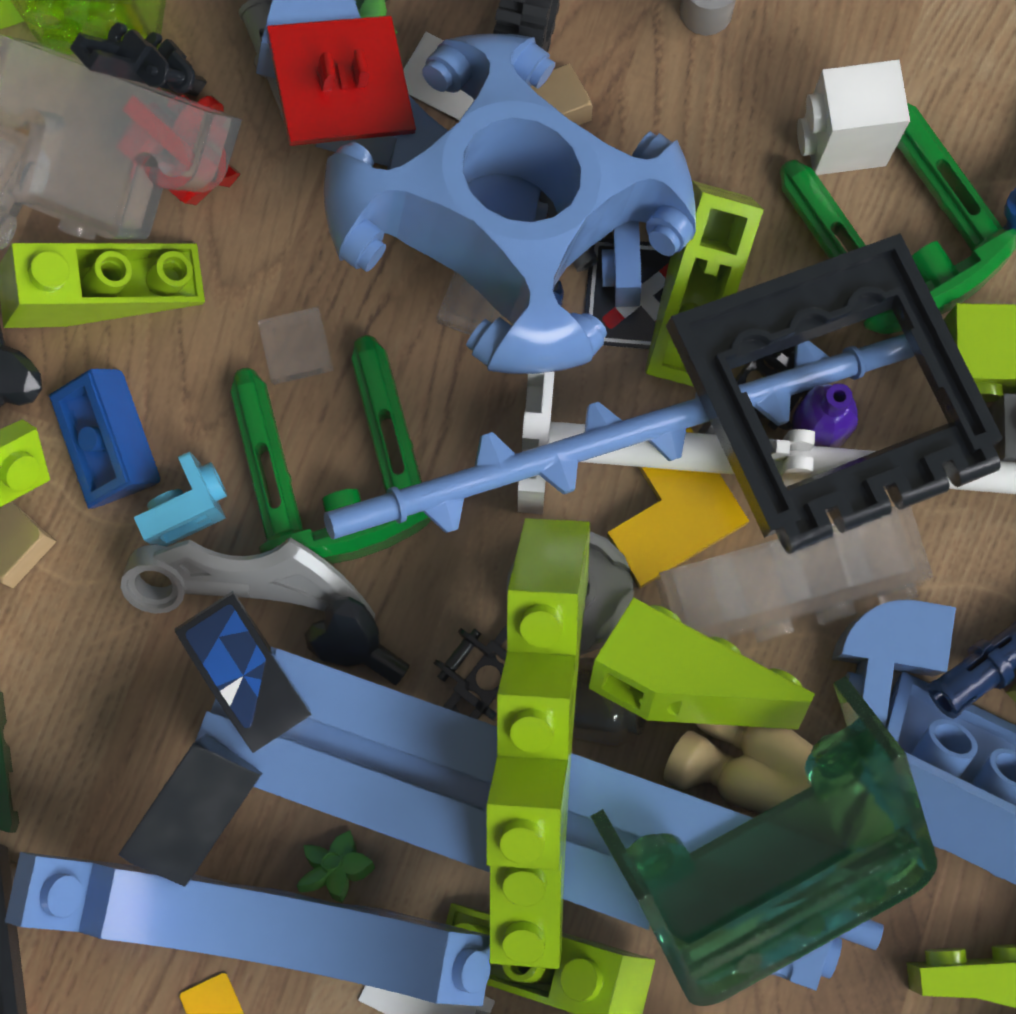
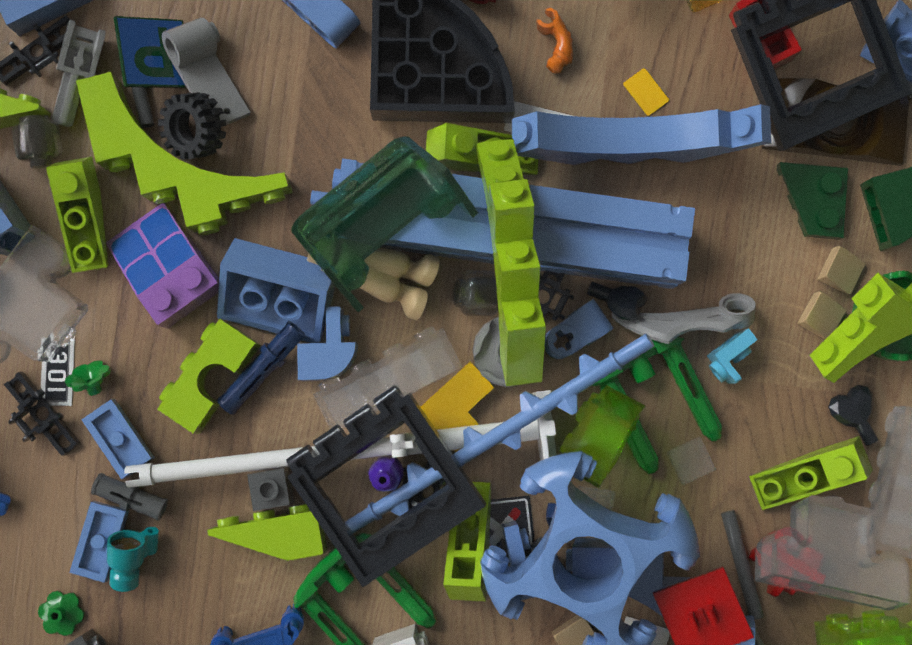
camera: 160 degrees right, 5 degrees up
blue slope [49,369,160,509] -> none
black piece [70,22,207,96] -> none
black slope [118,734,263,887] -> none
slope [175,591,311,753] -> none
bright green plant [296,830,375,903] -> none
lime slope [589,597,815,730] -> none
none -> medium blue piece [544,299,614,359]
none -> clear neon green brick [559,385,645,488]
none -> dark grey piece [721,510,764,620]

